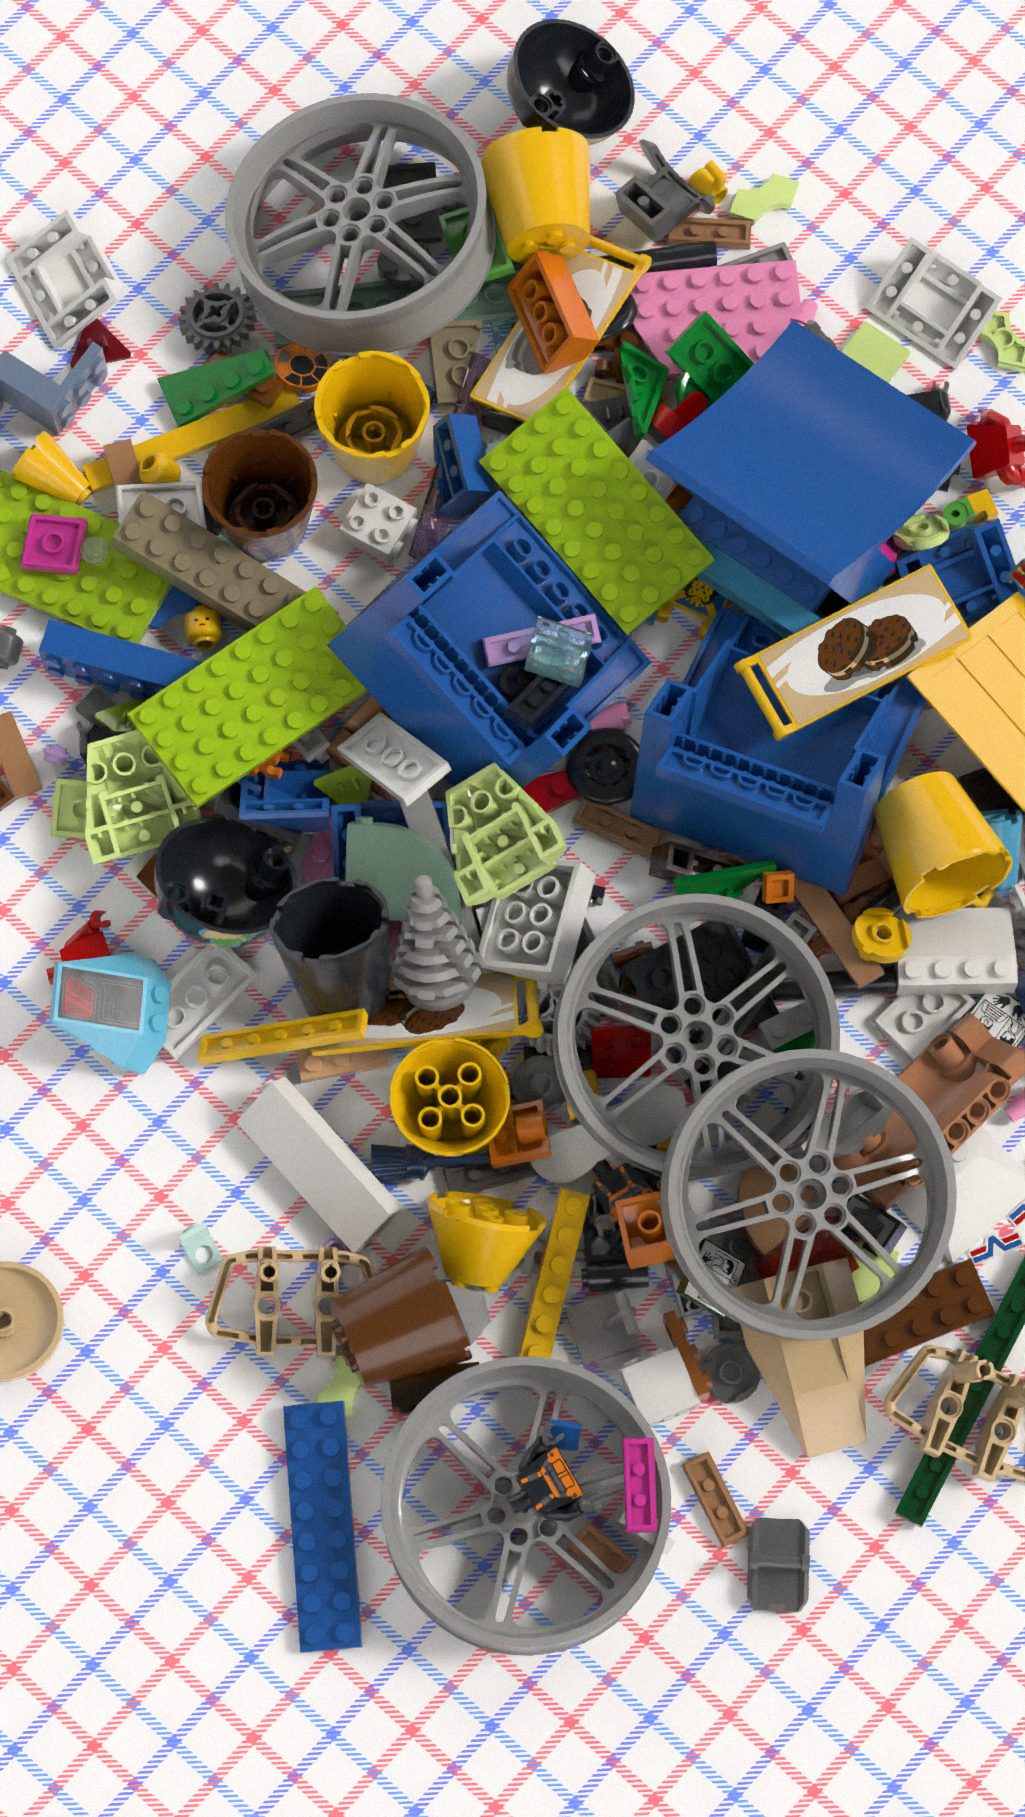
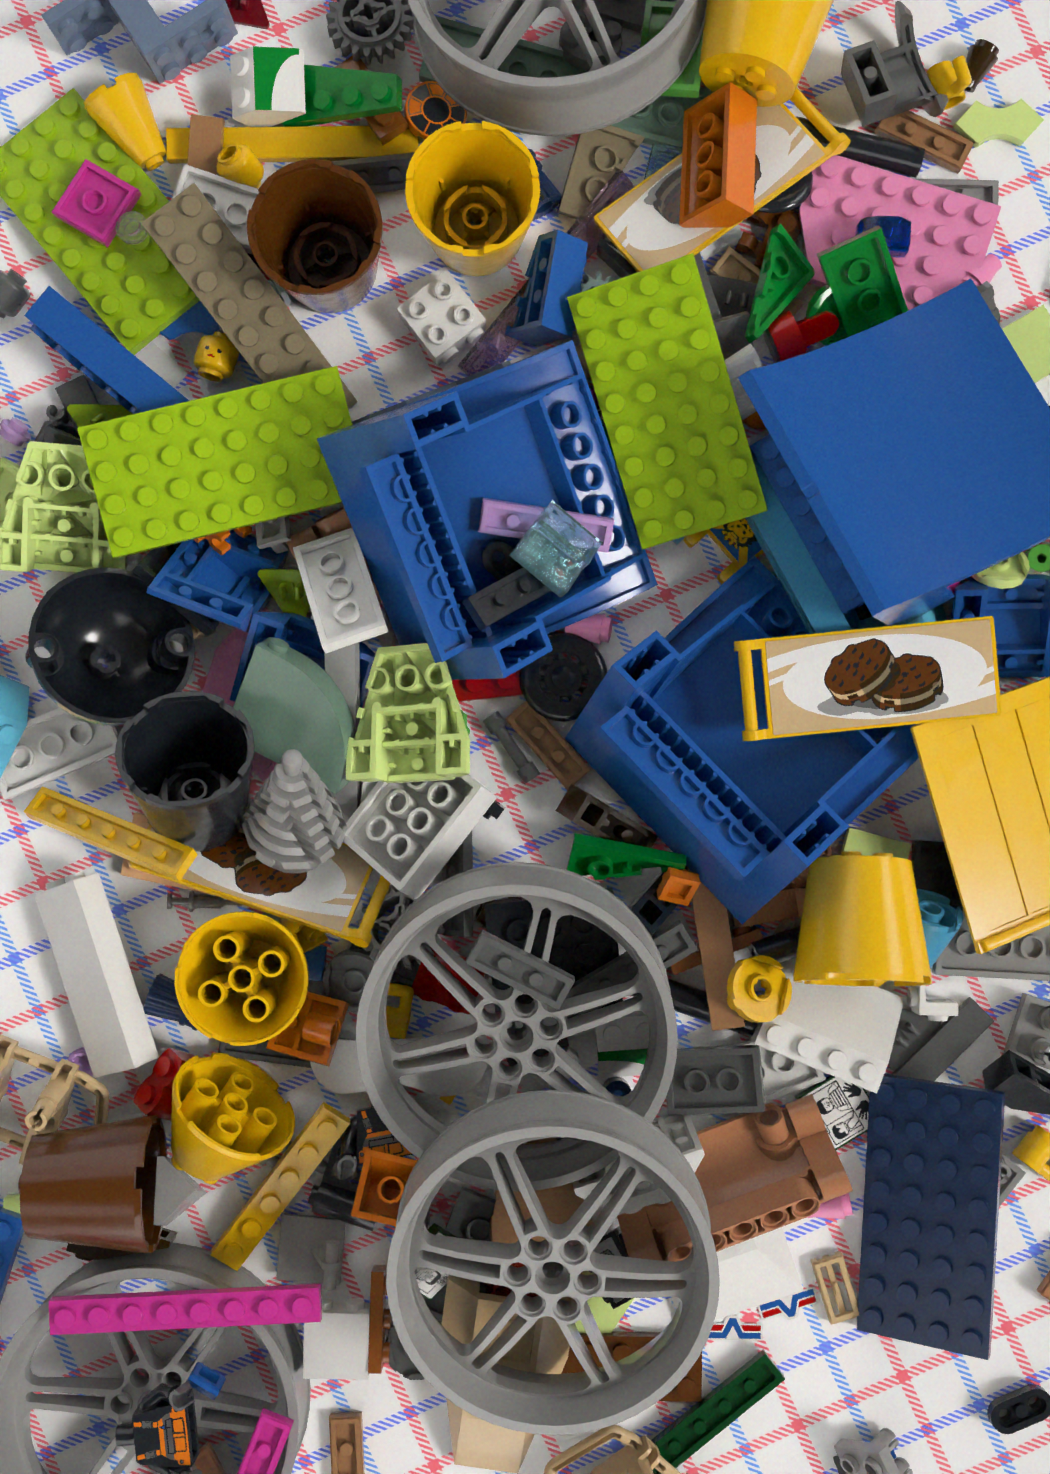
camera: 30 degrees right, 15 degrees up
none -> dark pink plate [48,1283,322,1335]
none -> red brick [133,1048,195,1121]
none -> flat silver piece [167,891,242,912]
none -> white slope [230,46,306,127]
none -> dark grey plate [466,929,575,1010]
none -> dark grey bar [482,711,541,784]
none -> dark grey plate [666,1045,766,1115]
none -> clear blue rock [855,216,911,258]
none -> dark brown cone [964,39,999,93]

